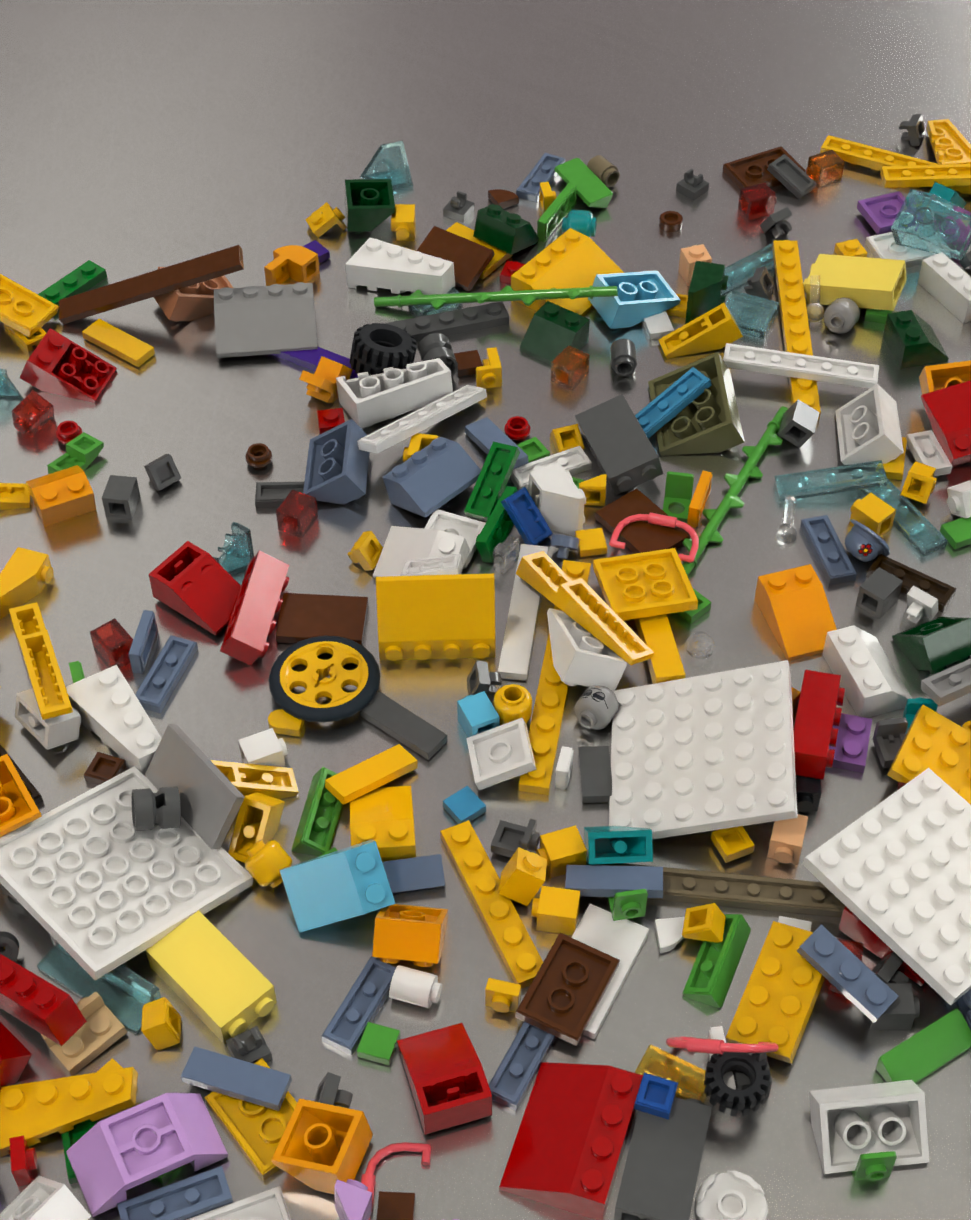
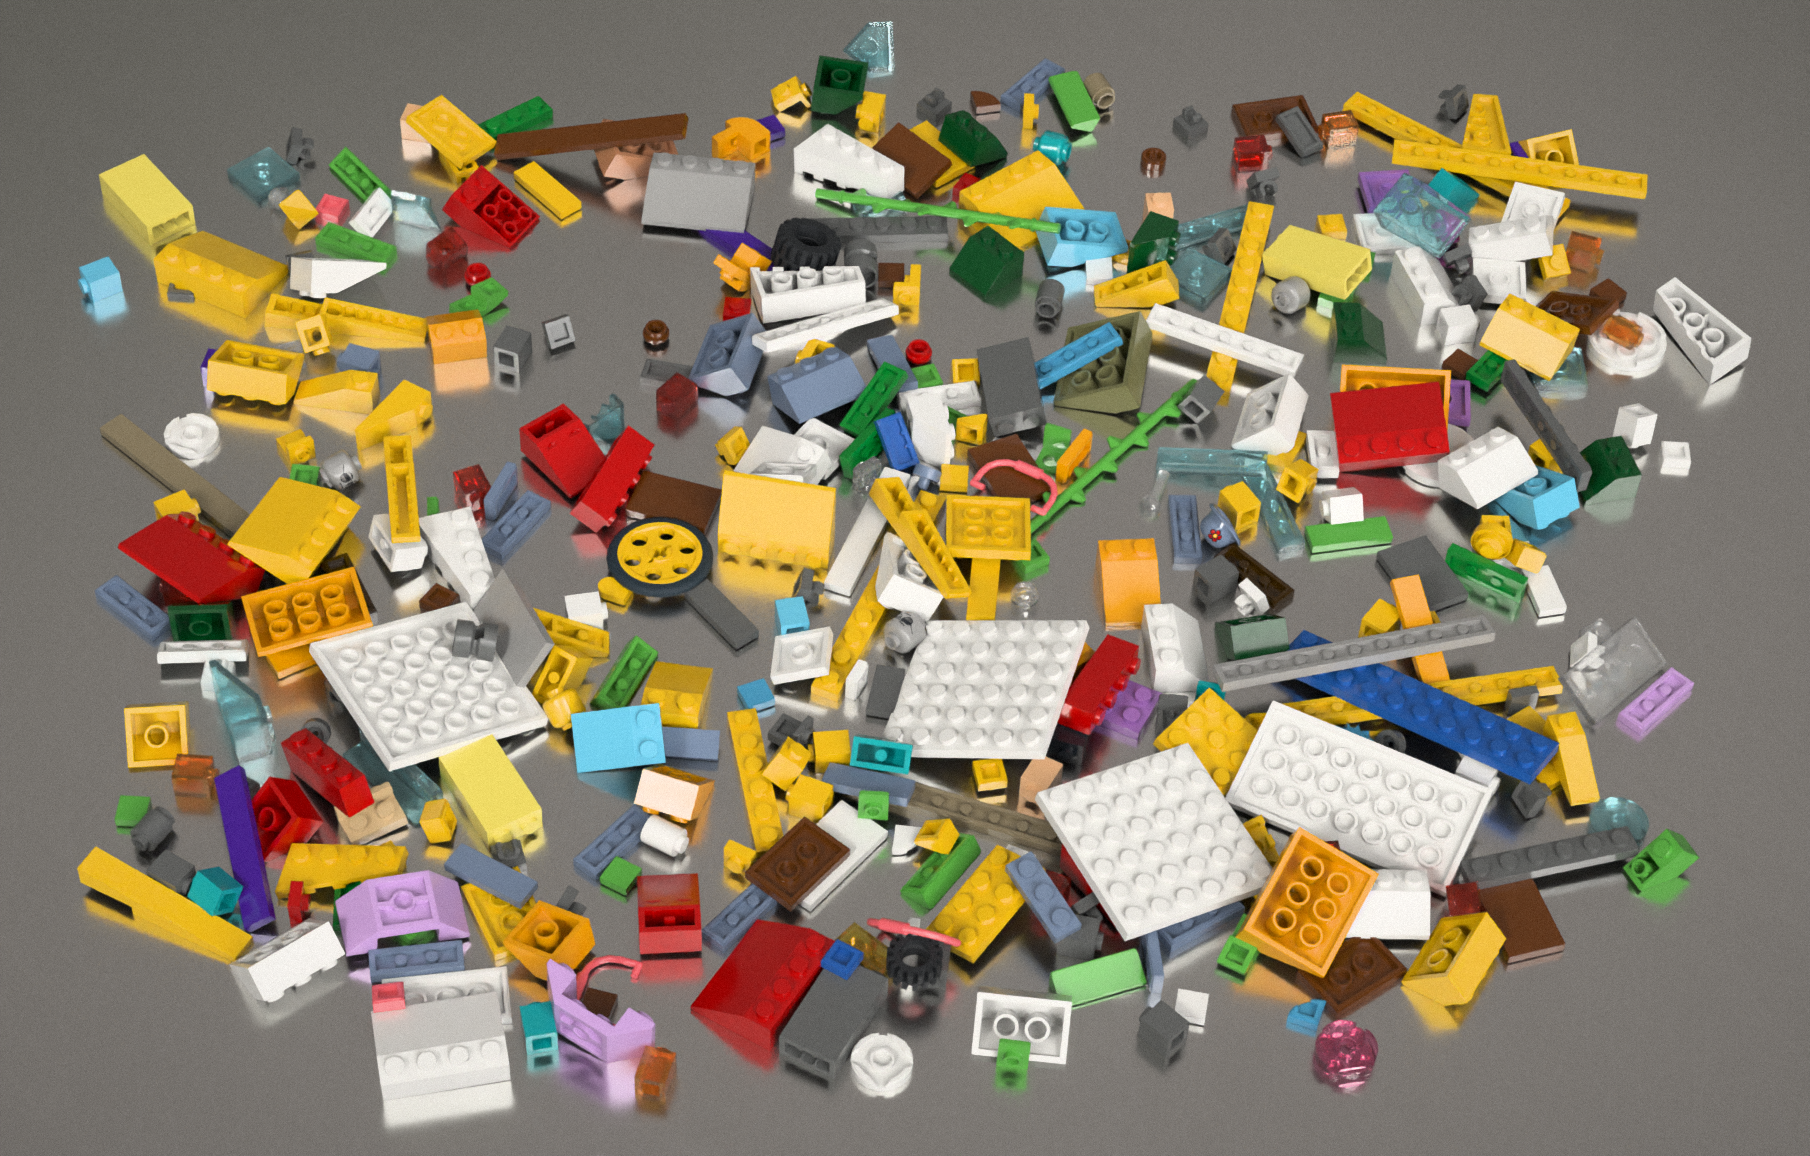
camera: 10 degrees right, 0 degrees up
yellow tile [325,744,418,805] -> none
yellow head [493,684,532,725] -> none
bright green tile [537,183,577,242] -> none
clear orange brick [551,345,590,390] -> none
clear bar [806,275,825,322] -> none

